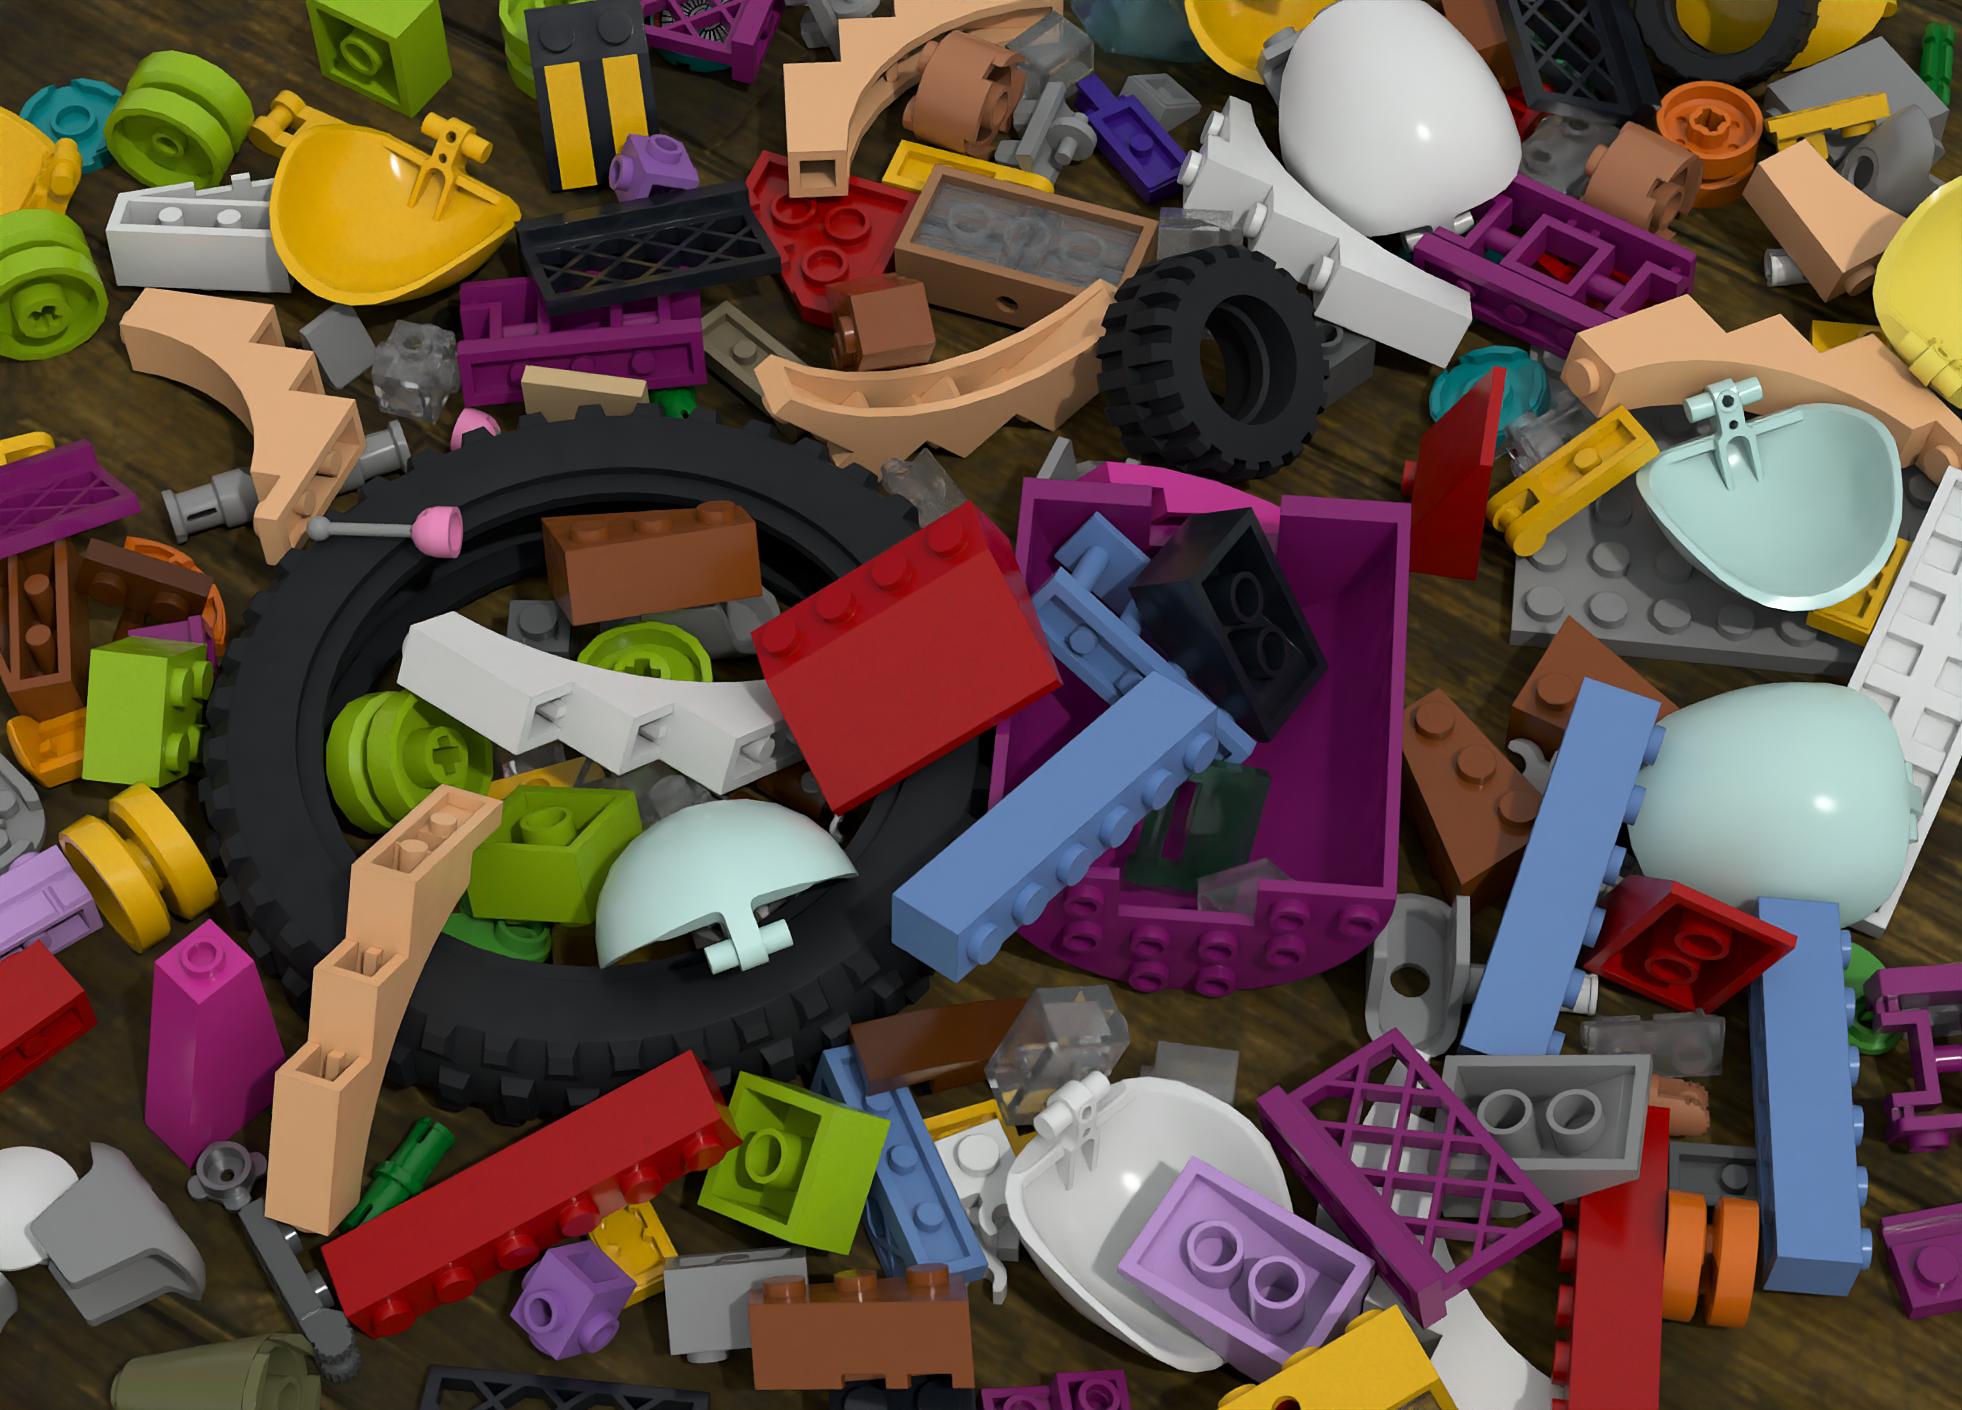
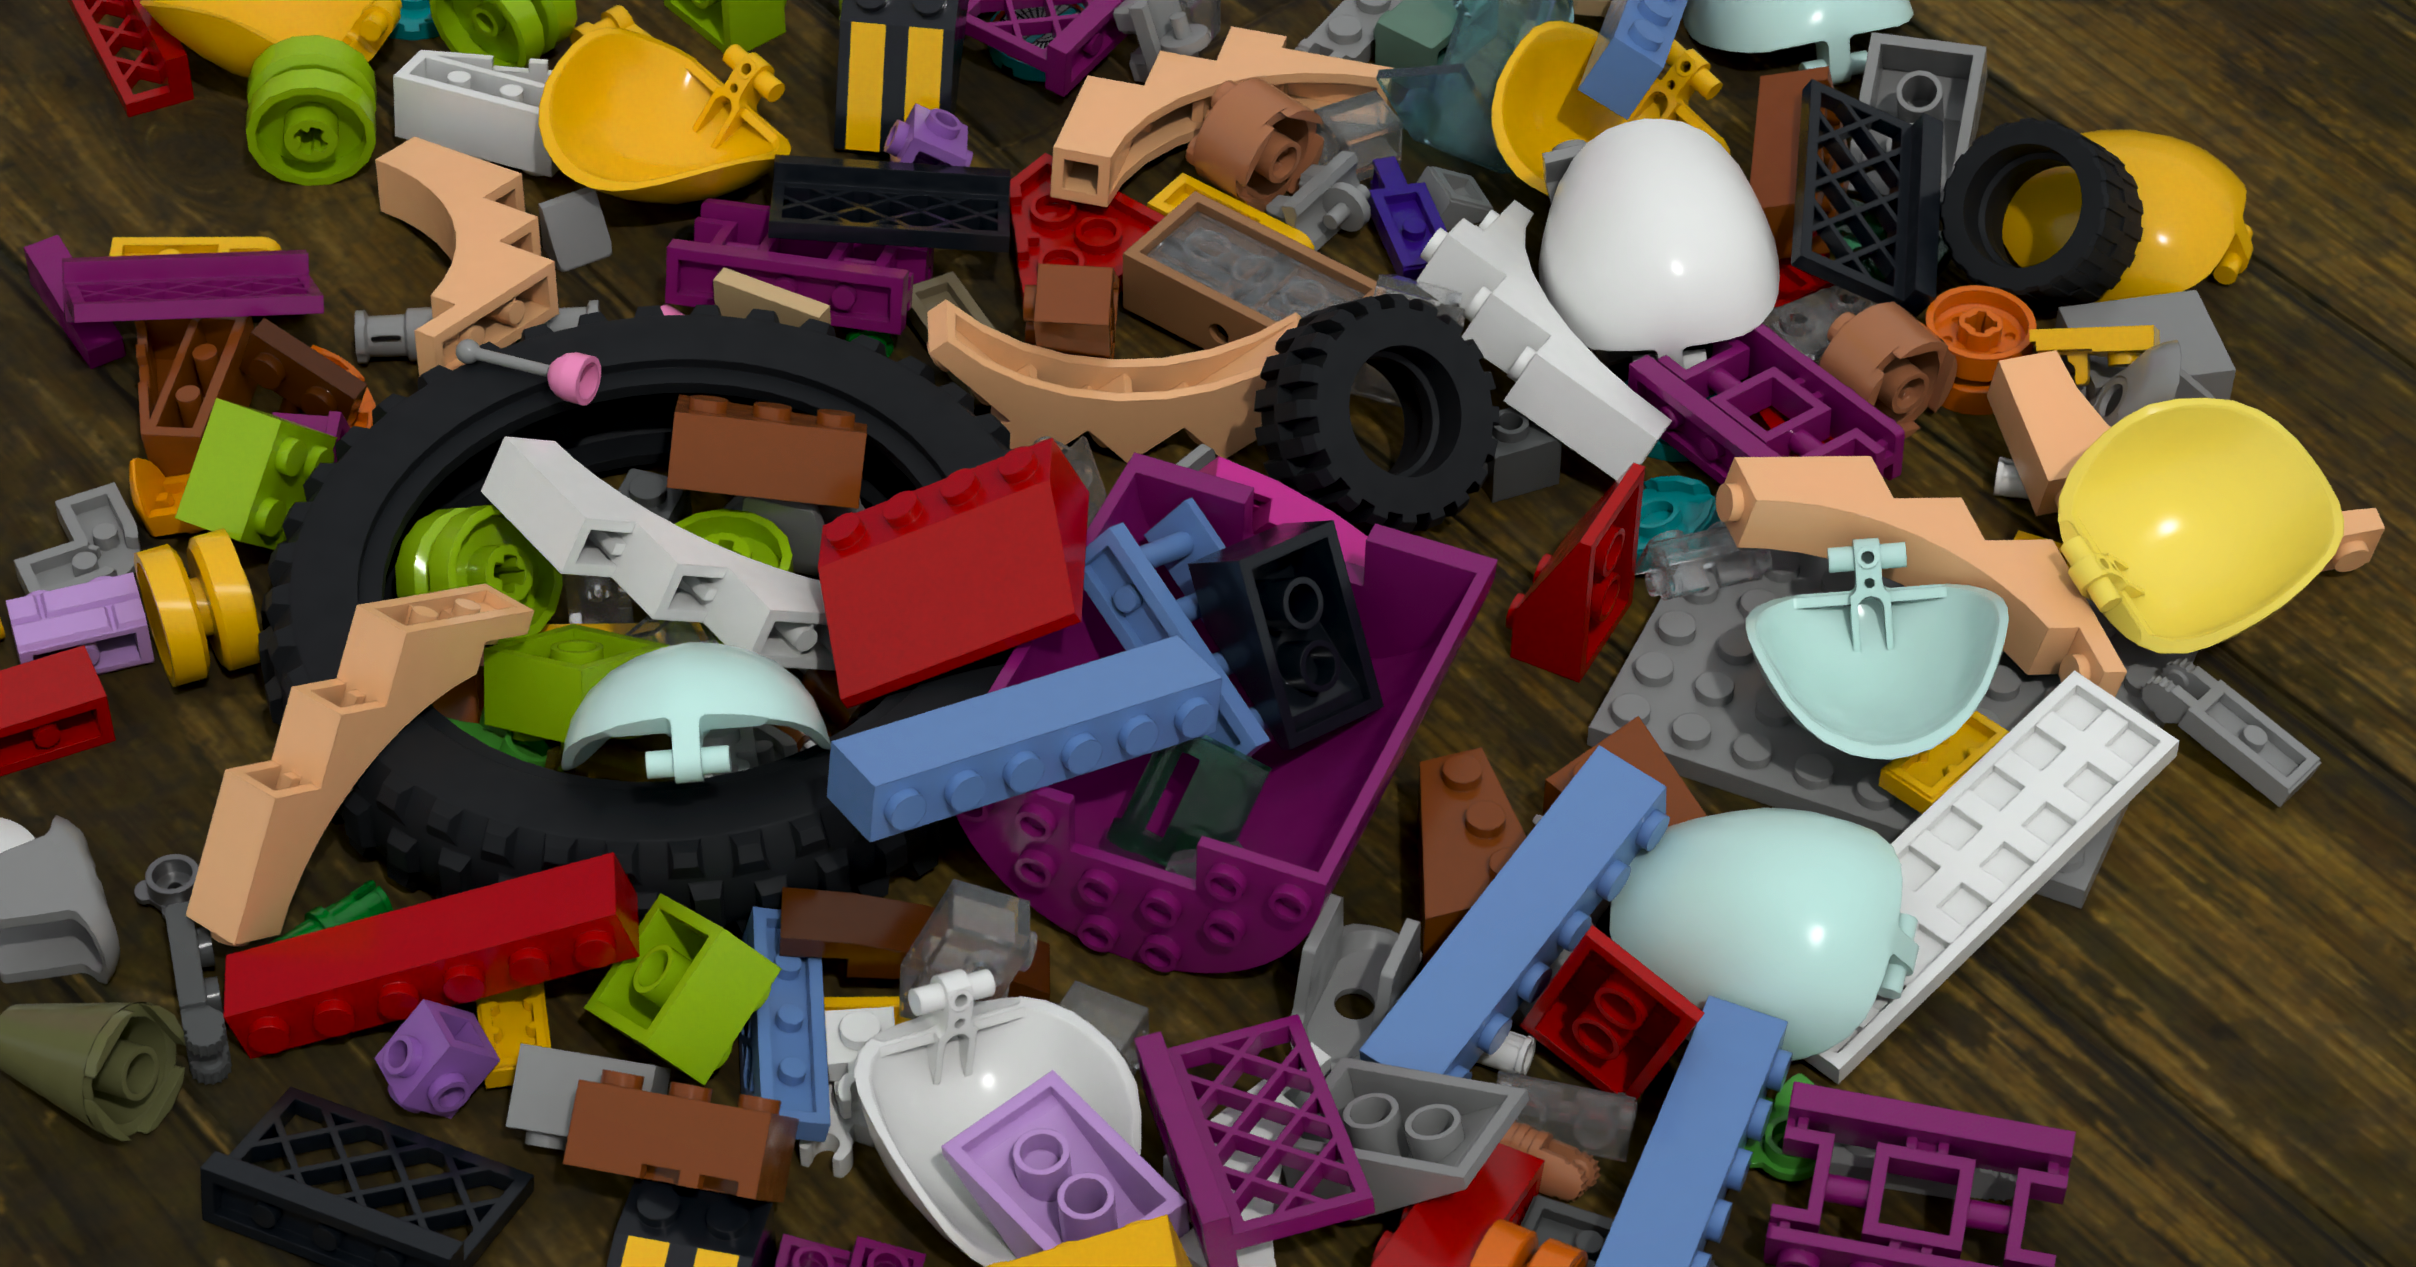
camera: 15 degrees right, 10 degrees down
dark pink slope [145,919,287,1170] -> none
clear brick [371,319,462,424] -> none
yellow plate [1485,404,1661,557] -> none
green axle [1919,21,1955,107] -> none

